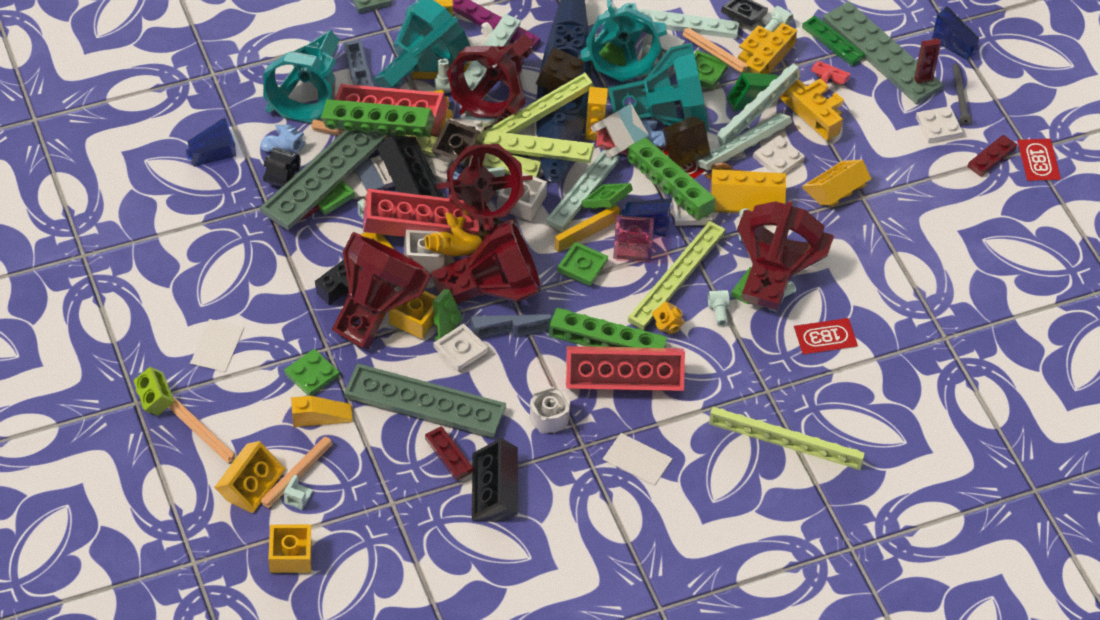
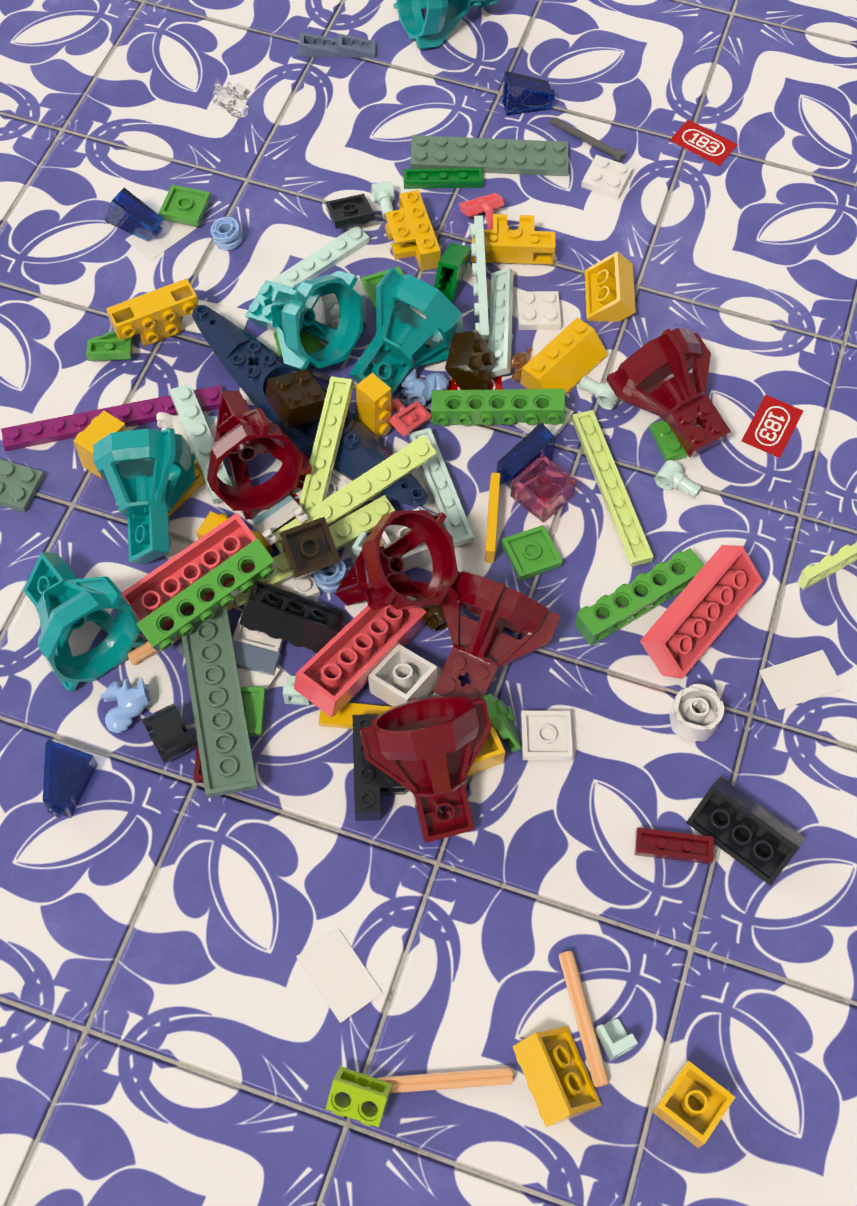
camera: 50 degrees left, 10 degrees up
bright green plate [284,349,340,396] -> none
yellow slope [291,396,353,427] -> none
sand blue slope [344,40,373,87] -> none
sand green plate [344,363,506,438] -> none
yellow piece [425,213,482,257] -> none
light aqua pin [434,59,451,93] -> none
sand blue slope [471,314,551,339] -> none
bright green plate [581,183,633,209] -> none
white flag [591,104,649,158] -> none
yellow brick [652,301,685,335] -> none
light nougat axle [682,28,748,73] -> none
dark red plate [914,38,941,83] -> none
dark red plate [967,135,1017,177] -> none

